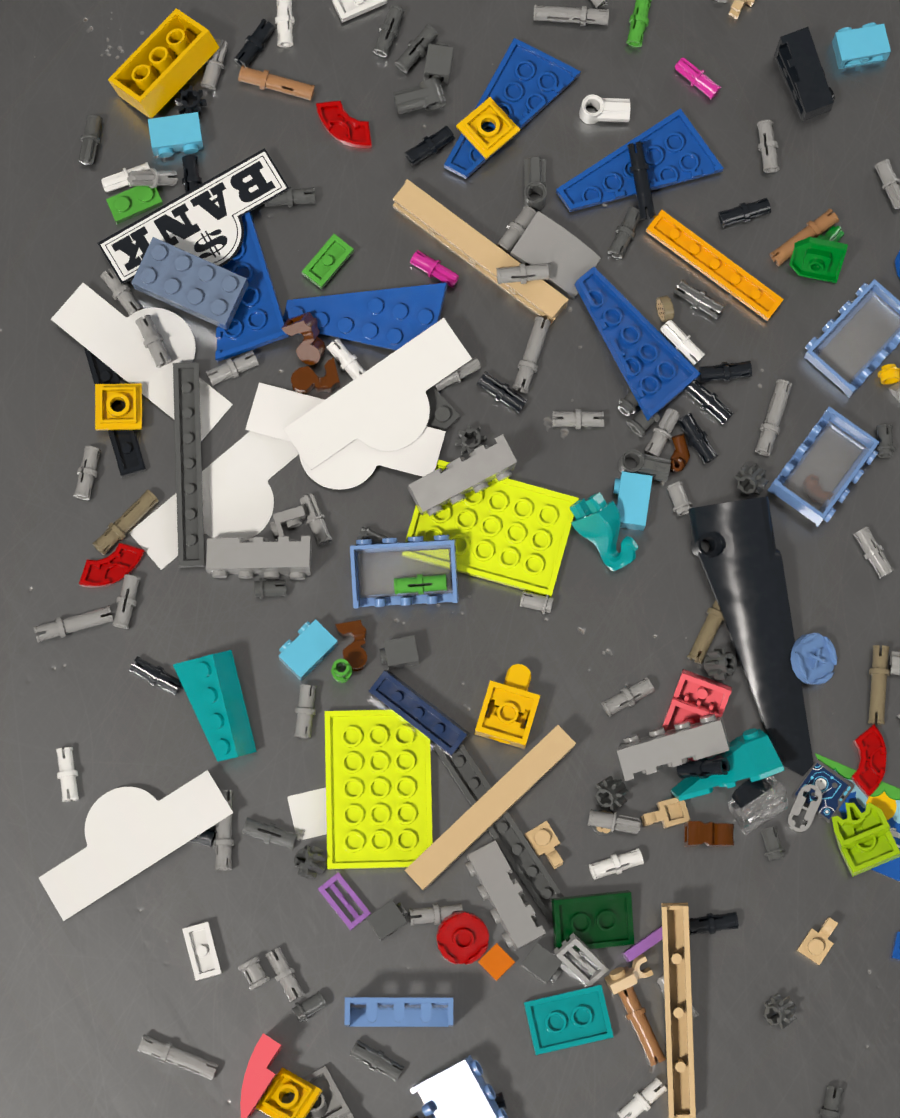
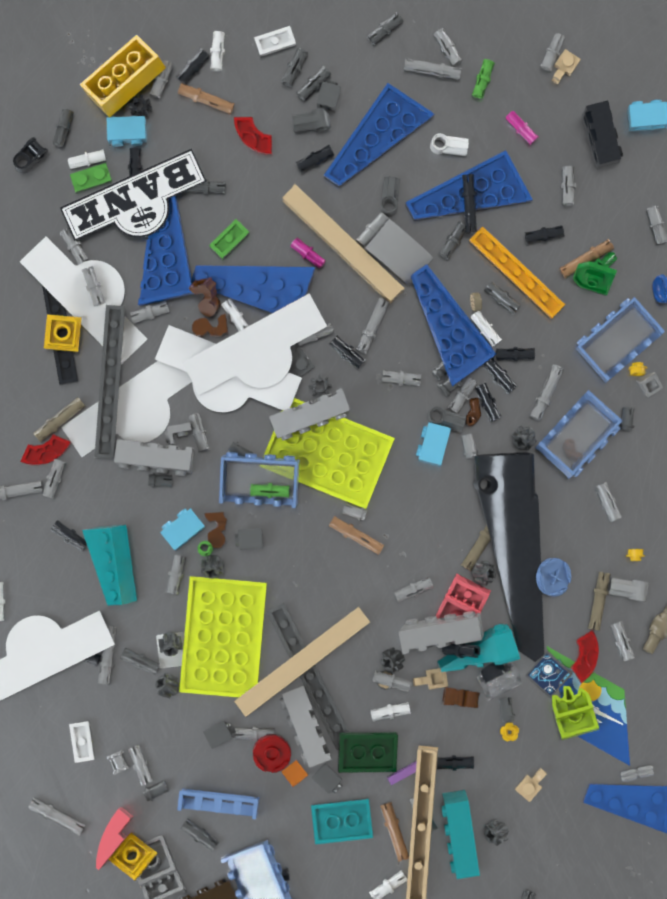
camera: 10 degrees right, 5 degrees up
light grey pin [74,446,101,500] -> none
light grey axle [127,168,178,188] -> none
sand blue brick [131,237,249,330] -> none
medium lavender tile [318,872,371,930] -> none
dark blue panel [369,670,470,756] -> none
yellow piece [456,97,520,159] -> none
yellow brick [475,664,541,749] -> none
light grey pin [496,263,549,284] -> none
tan plate [524,821,563,870] -> none
light grey tile [554,933,609,987] -> none
teal hips [569,492,639,571] -> none
tan plate [604,953,654,995] -> none
light grey beam [787,784,822,832] -> none
none -> black piece [13,137,48,174]
none -> dark grey gear [158,632,182,656]
none -> dark grey gear [201,555,224,579]
none -> medium nougat pin [329,516,384,555]
none -> teal wedge [441,790,480,879]
none -> yellow plate [500,722,519,742]

